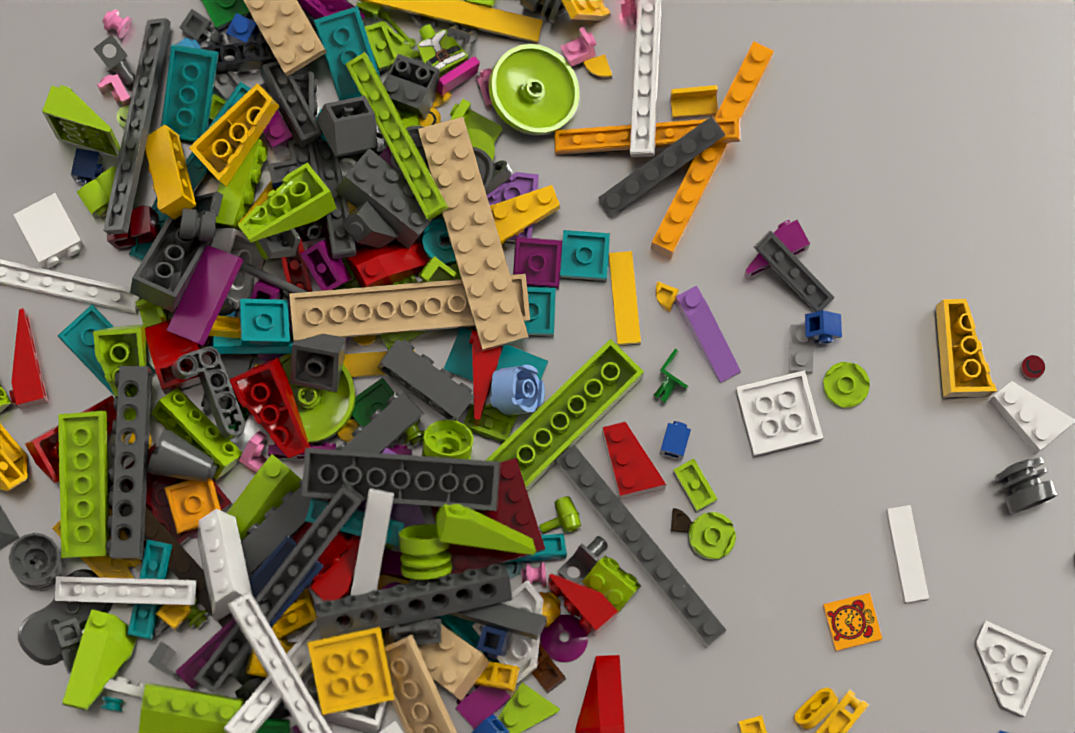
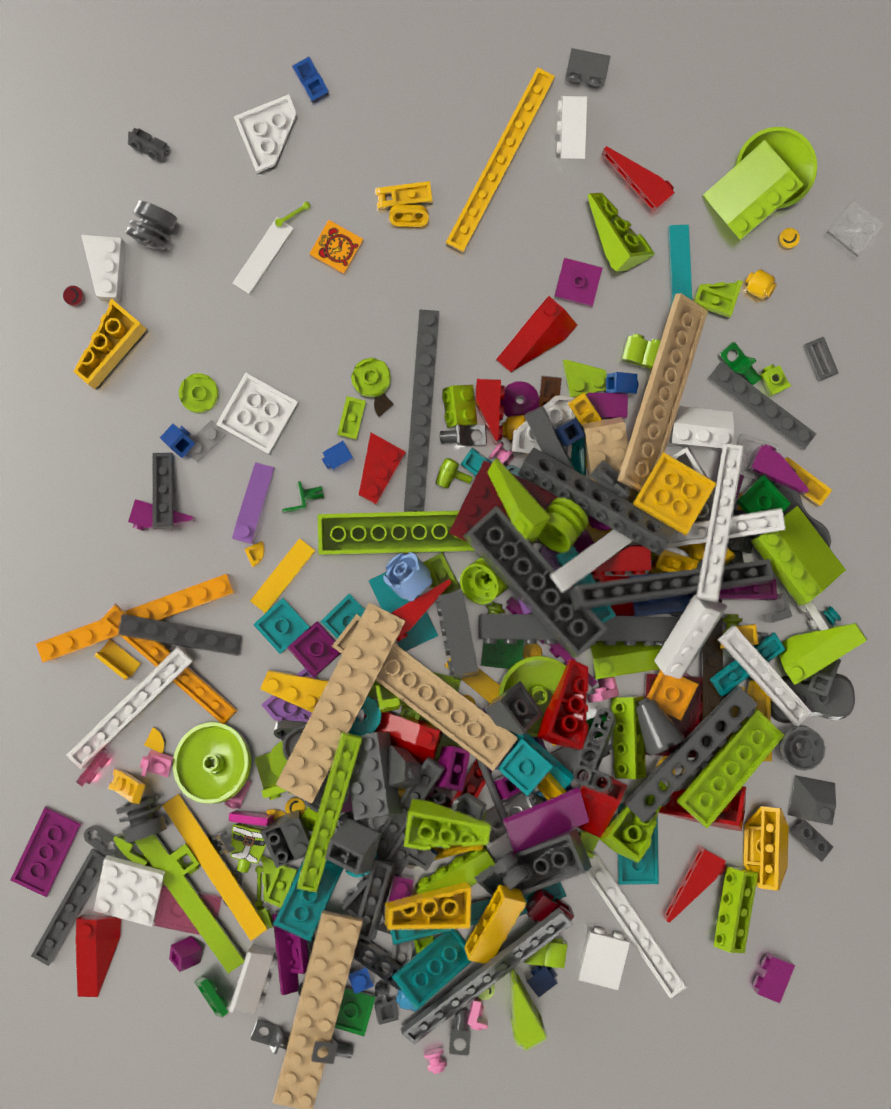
camera: 135 degrees left, 10 degrees up
none -> lime hinge [275,202,310,227]

